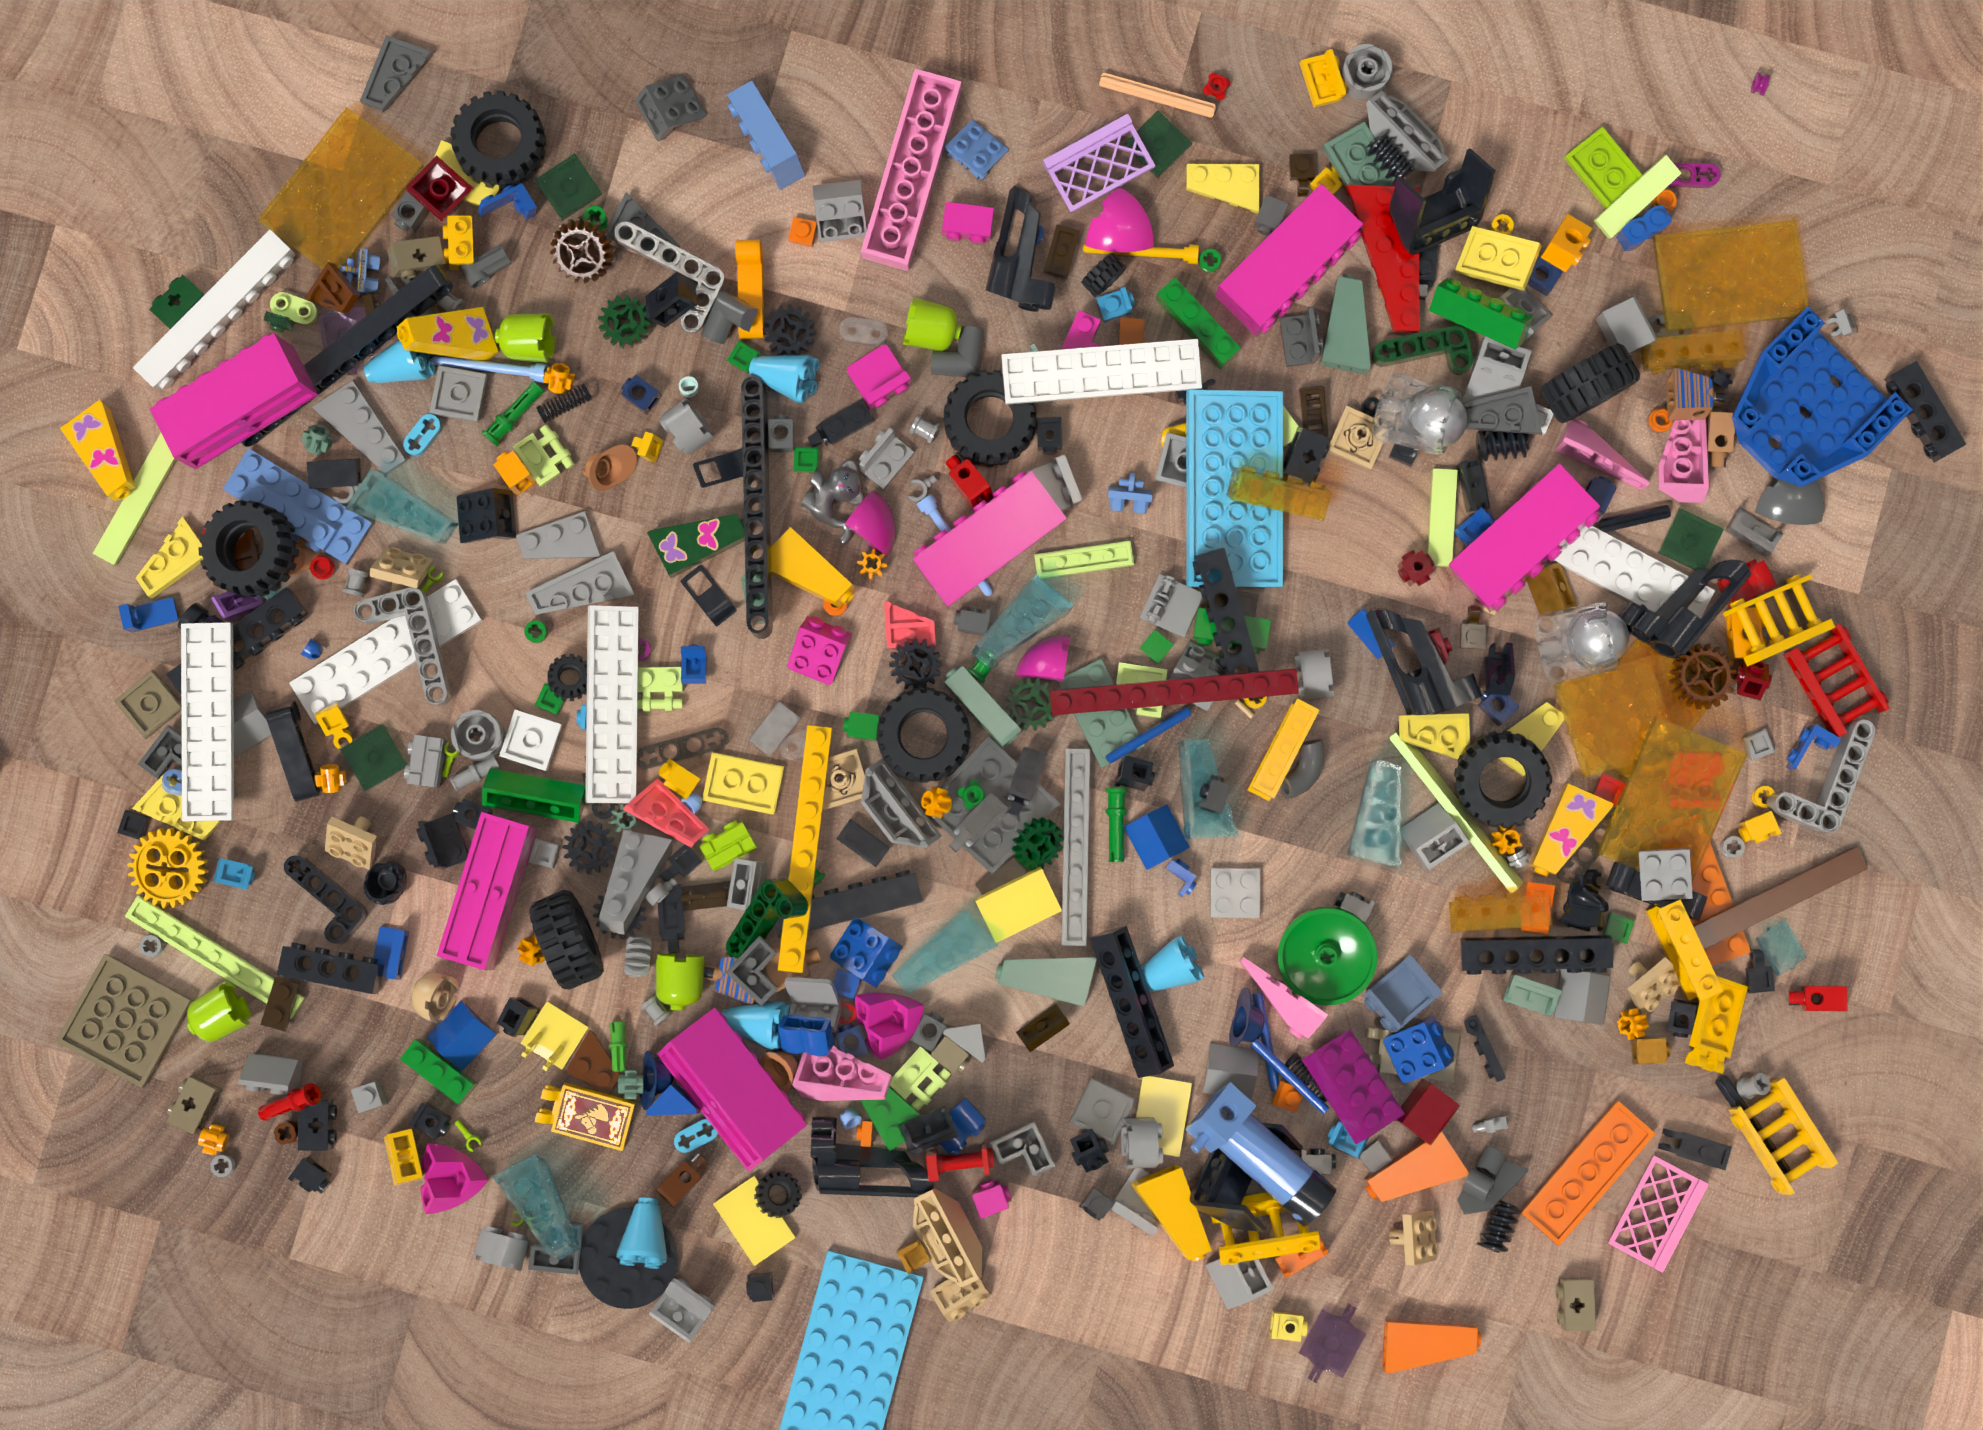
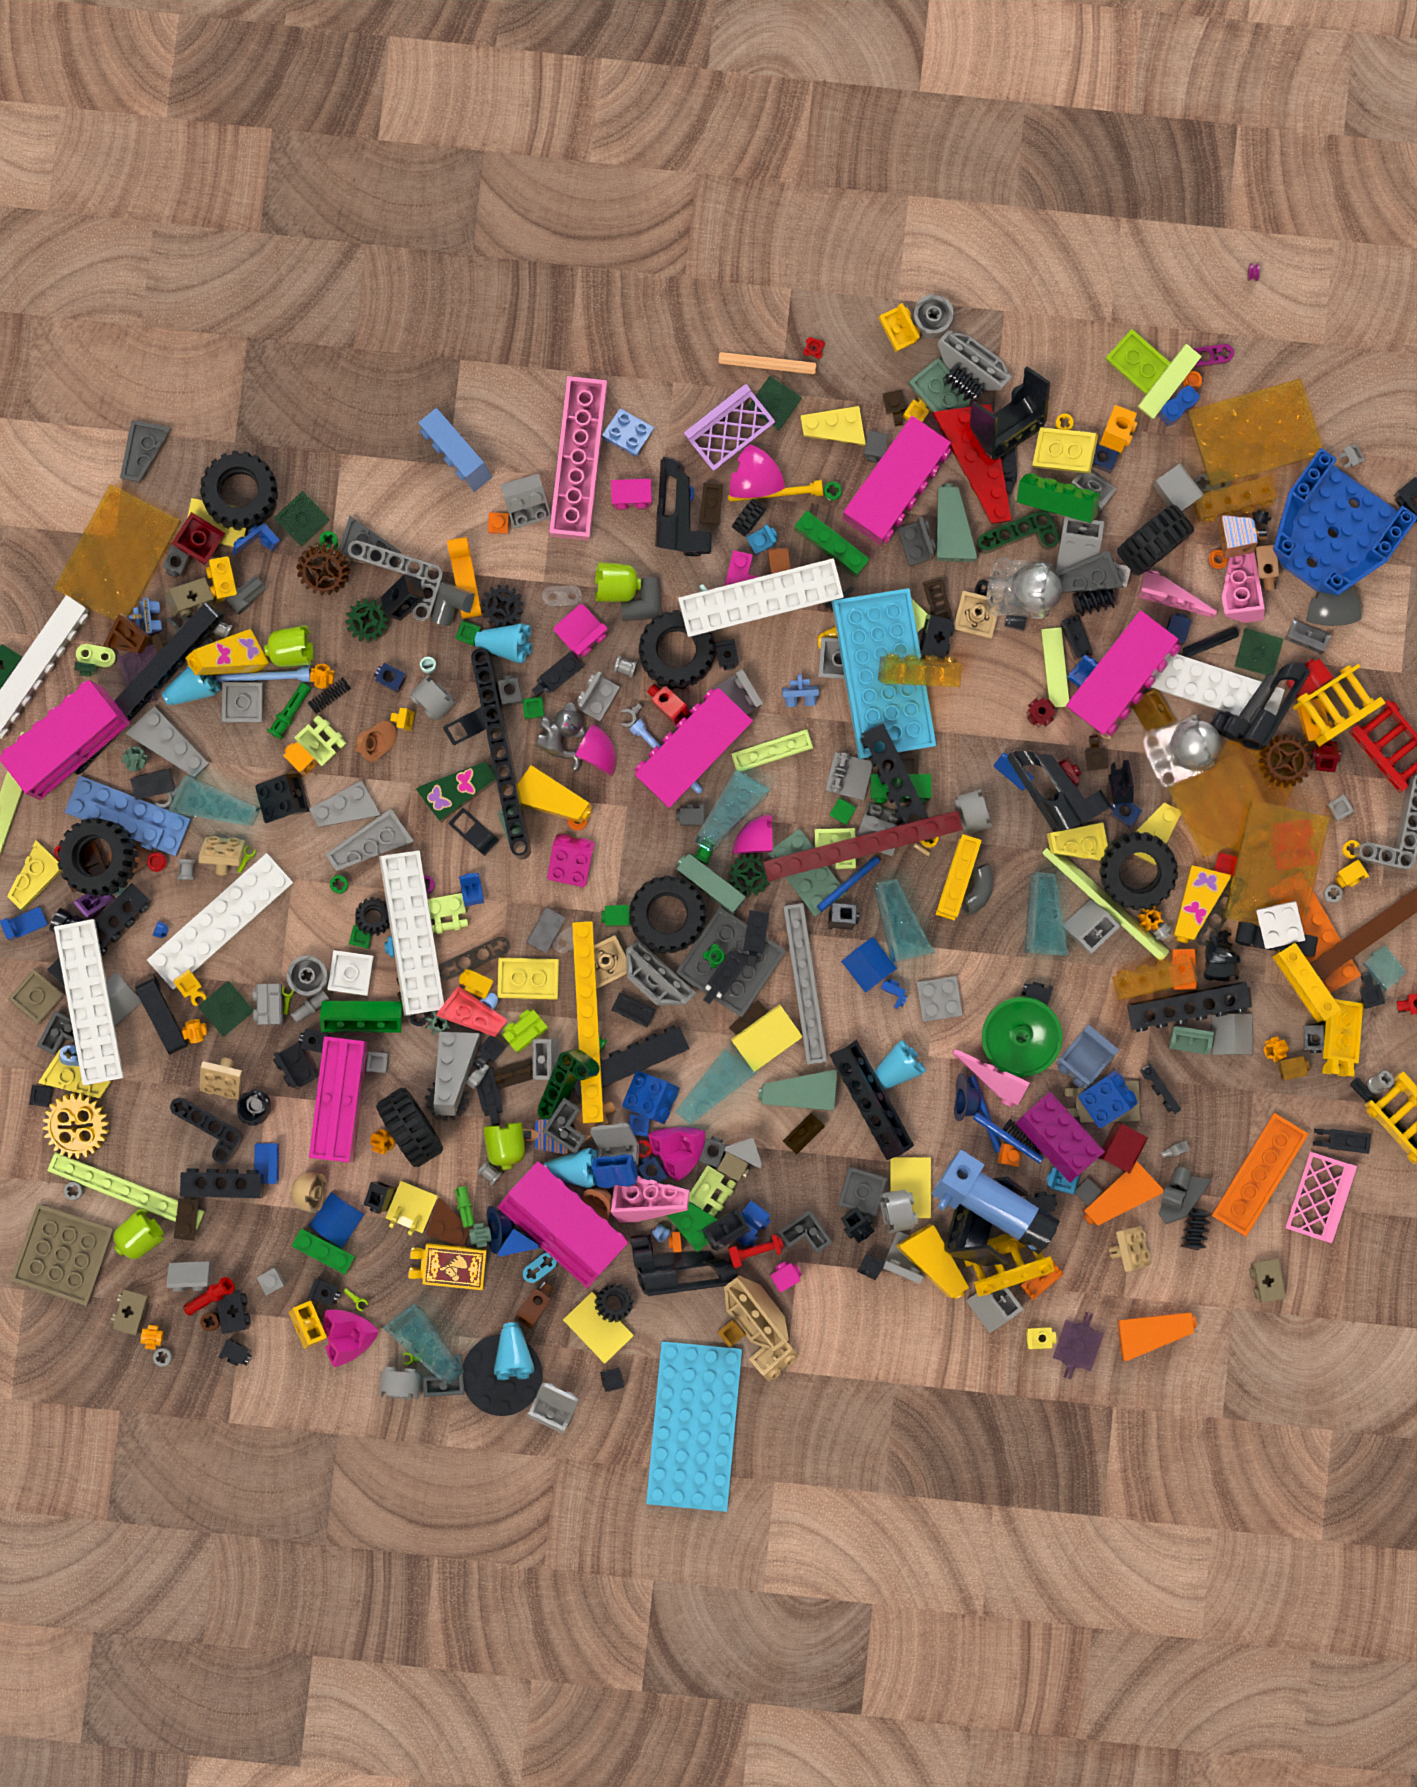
camera: 10 degrees left, 0 degrees up
dark azure bracket [213,858,255,890] -> none
light grey beam [354,587,451,706] -> none
medium azure beam [403,414,442,457] -> none
black gear [562,821,617,875] -> none
light grey gear [624,935,652,977] -> none
dark grey bracket [635,75,706,142] -> none
light orange gear [857,549,888,580] -> none
coral wing [884,602,936,650] -> none
black gear [889,637,942,690] -> none
light orange gear [921,786,952,818] -> none
dark green gear [1012,817,1064,870] -> none
green pin [1105,788,1127,862] -> none
black brick [1194,775,1231,815] -> none
light grey slope [1203,1043,1259,1100] -> none
green tile [1603,913,1635,944] -> none
tan plate [1628,957,1681,1014] -> none
blue bracket [1786,724,1841,770] -> none

